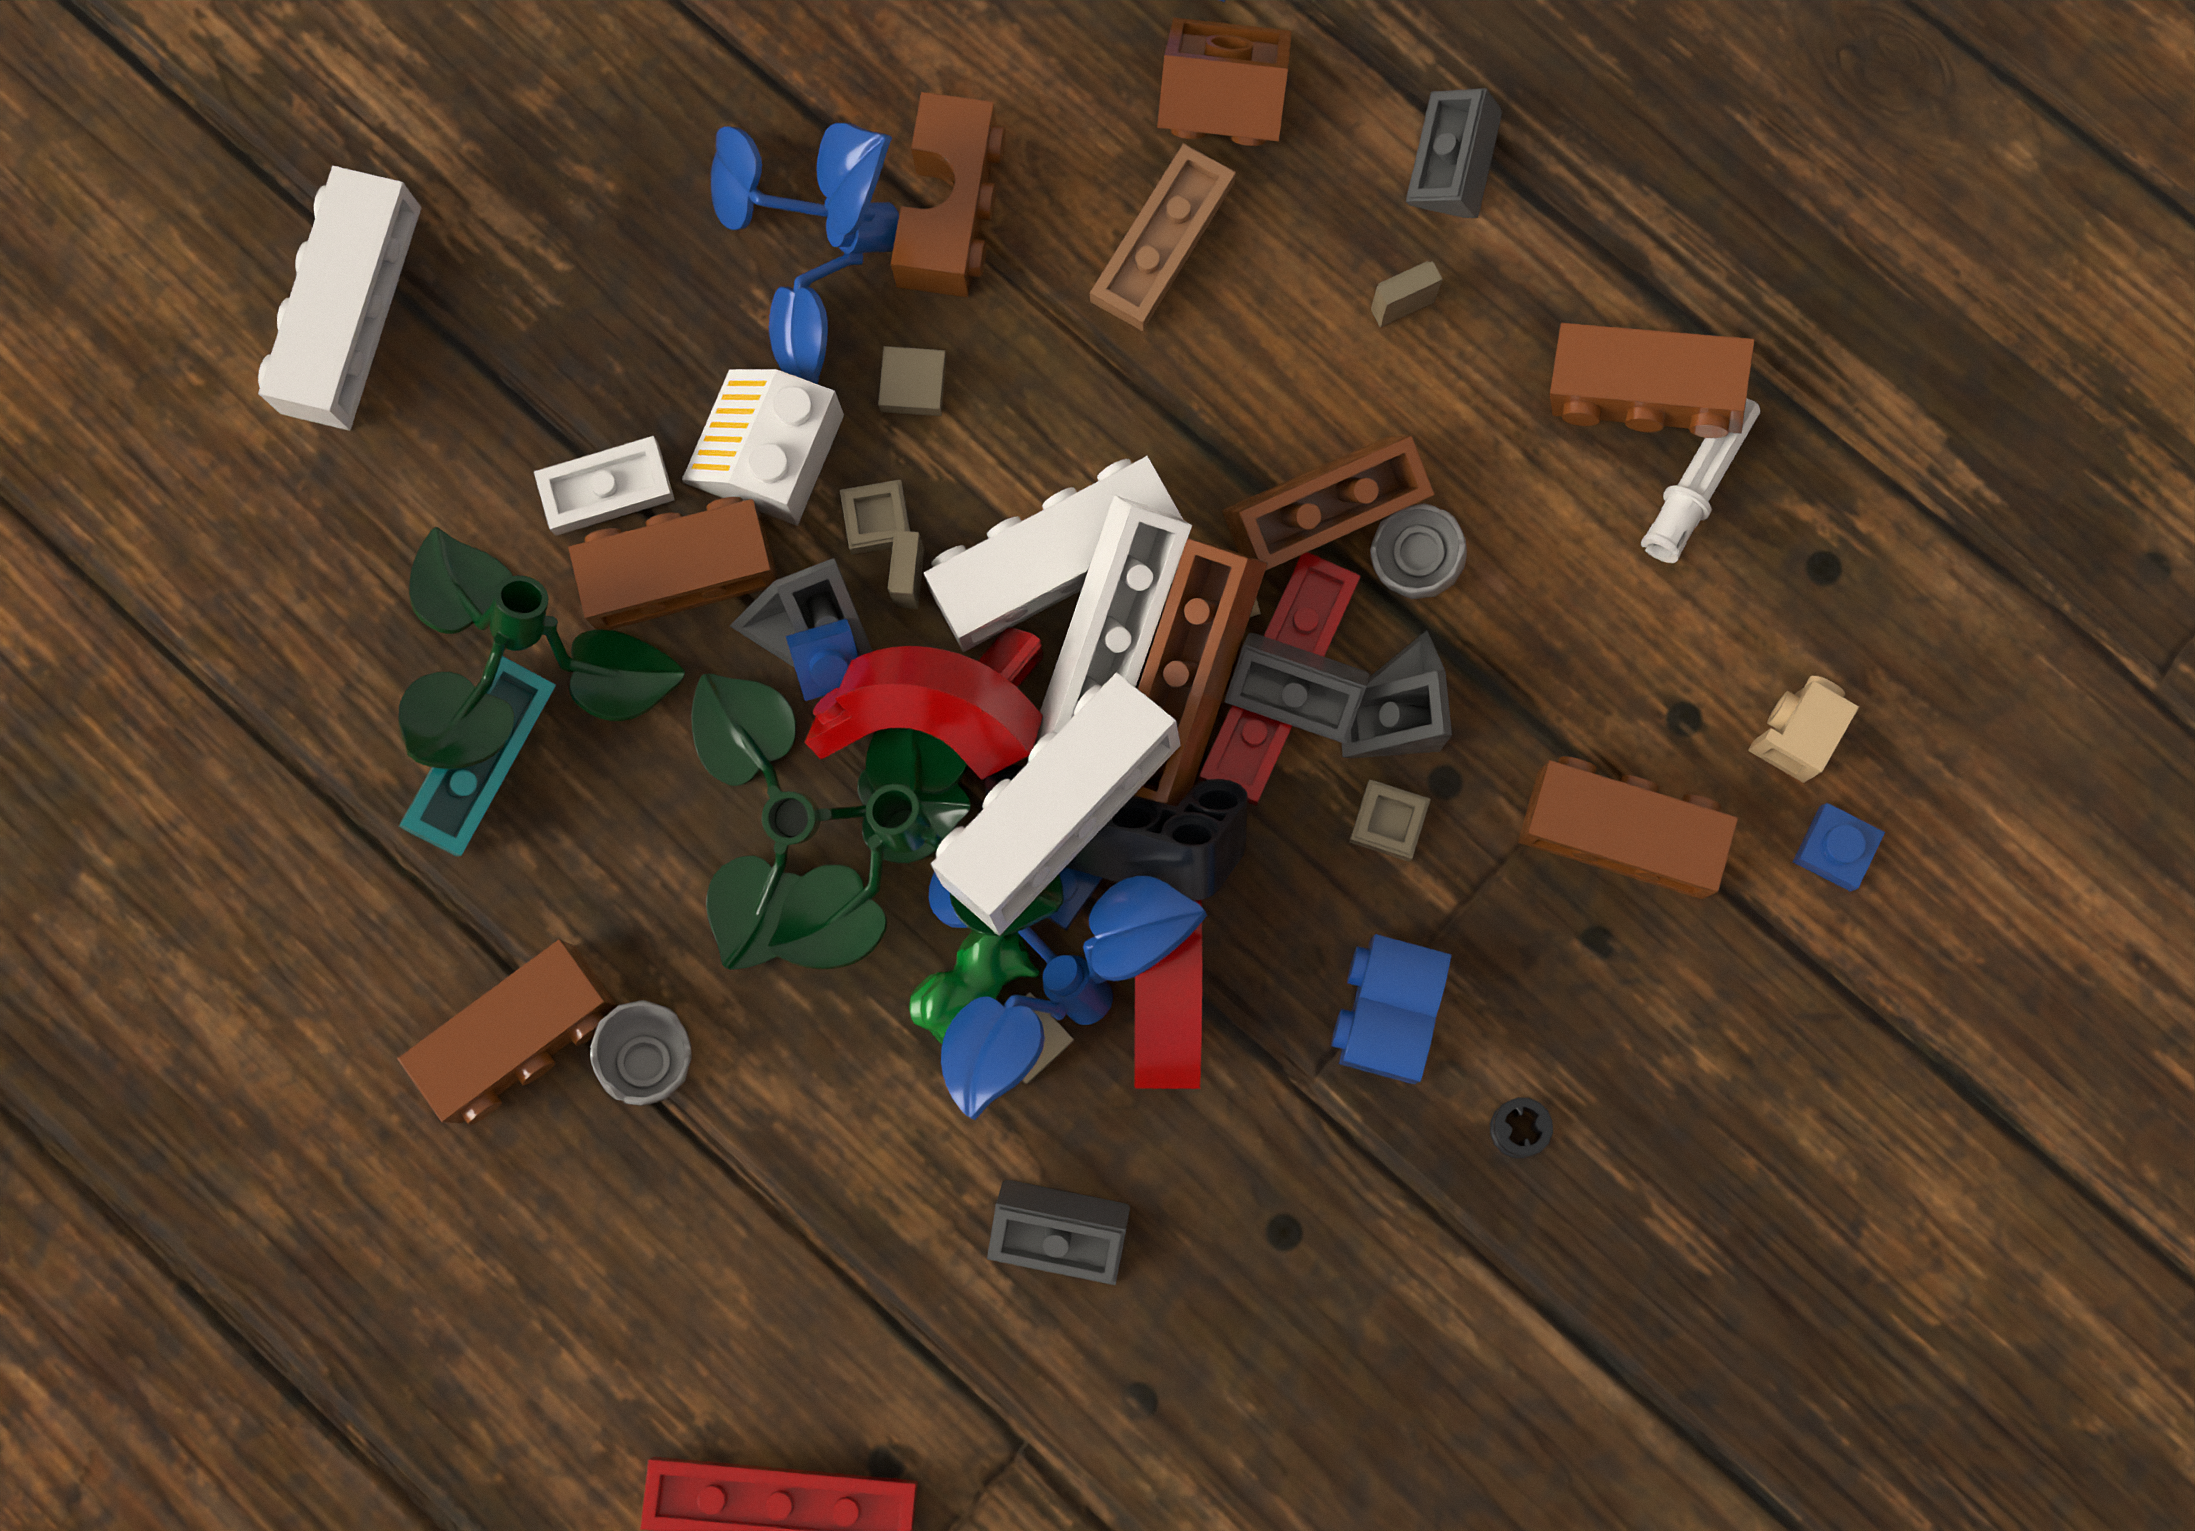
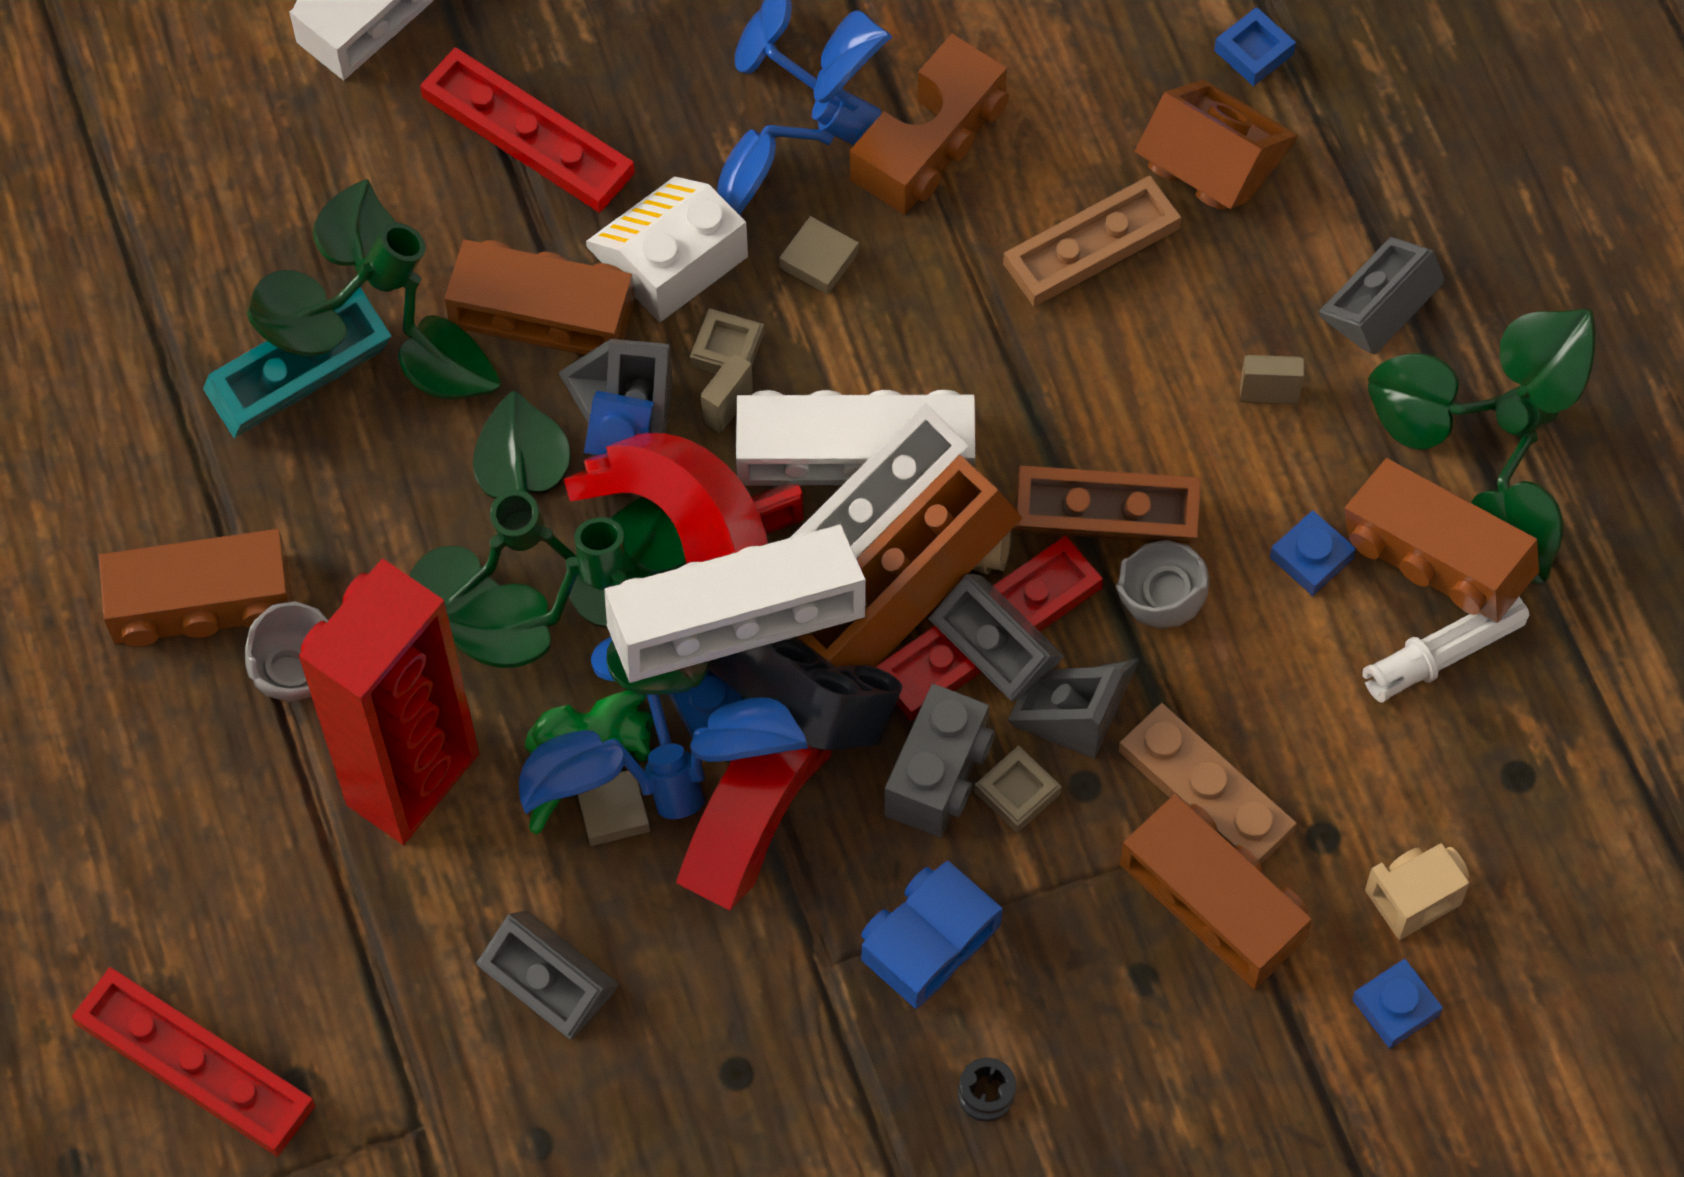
camera: 25 degrees right, 15 degrees down
white plate [534,436,675,536] -> none
none -> red brick [298,558,480,846]
none -> red plate [420,47,635,213]
none -> dark grey brick [884,683,995,838]
none -> medium nougat plate [1118,703,1297,864]
none -> blue plate [1269,510,1356,596]
none -> dark green plant [1368,308,1595,583]

